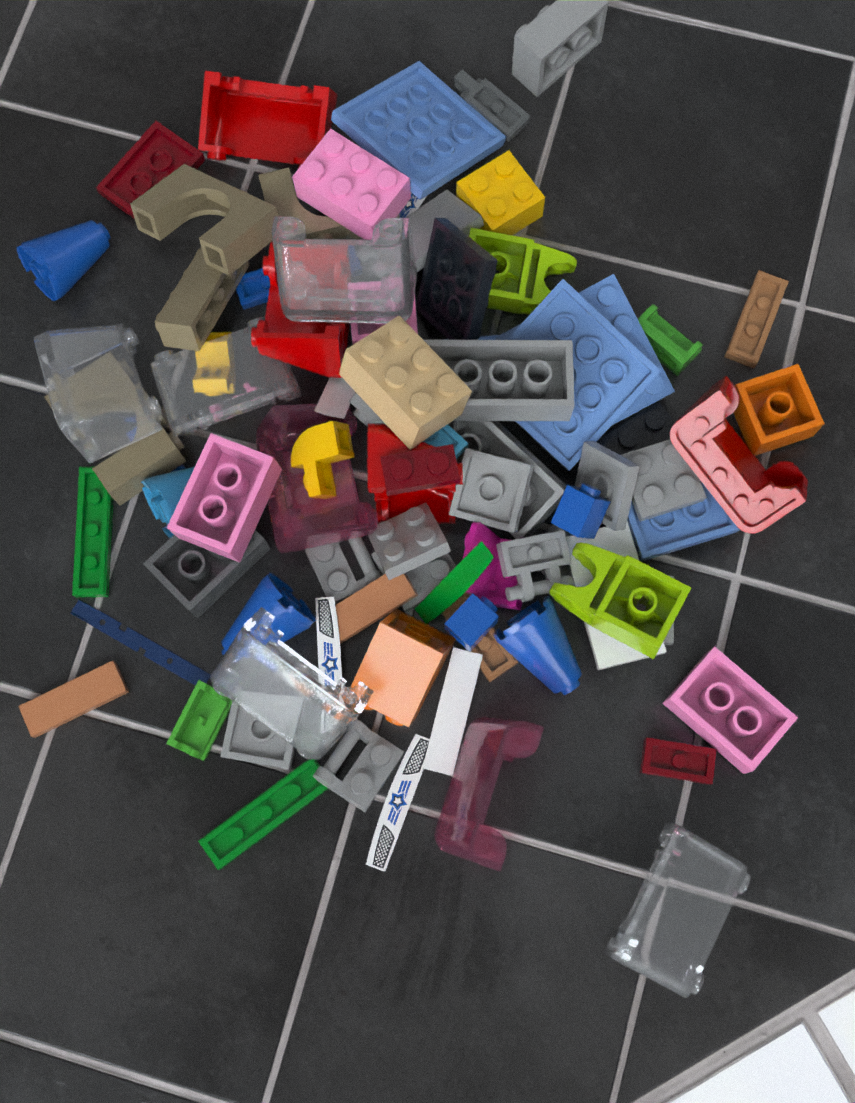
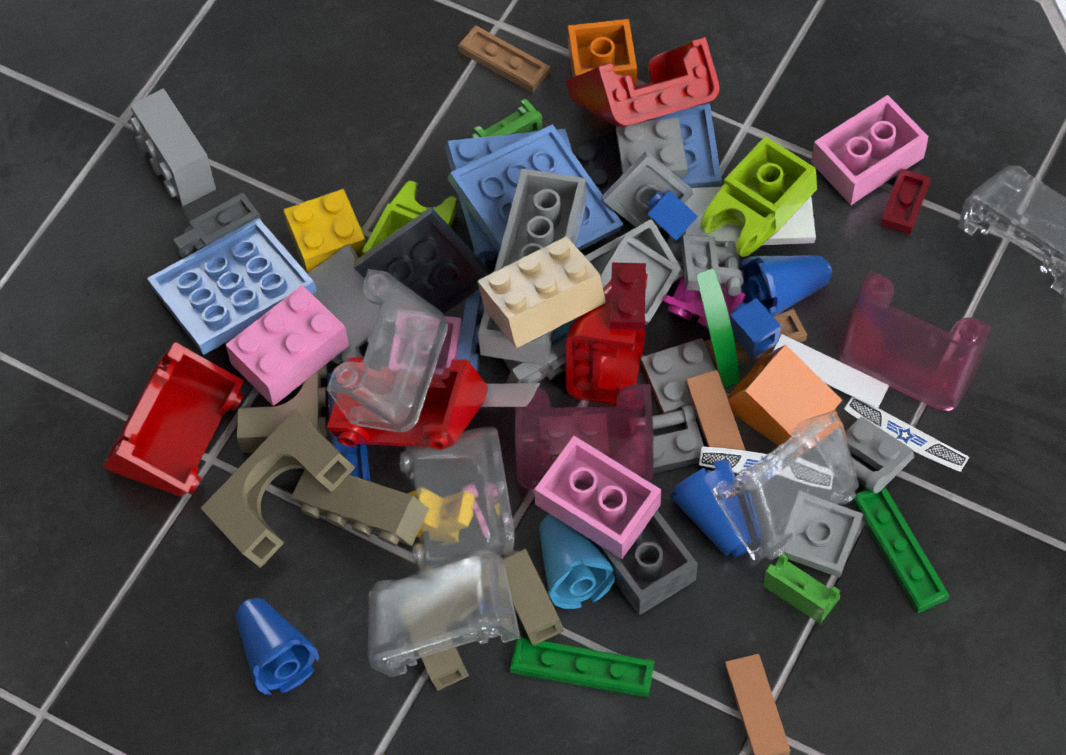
camera: 80 degrees left, 15 degrees down
dark blue piece [70,599,211,686] -> none
dark red plate [96,121,205,219] -> none
yellow brick [291,421,354,499] -> none
light grey plate [366,503,451,580] -> none

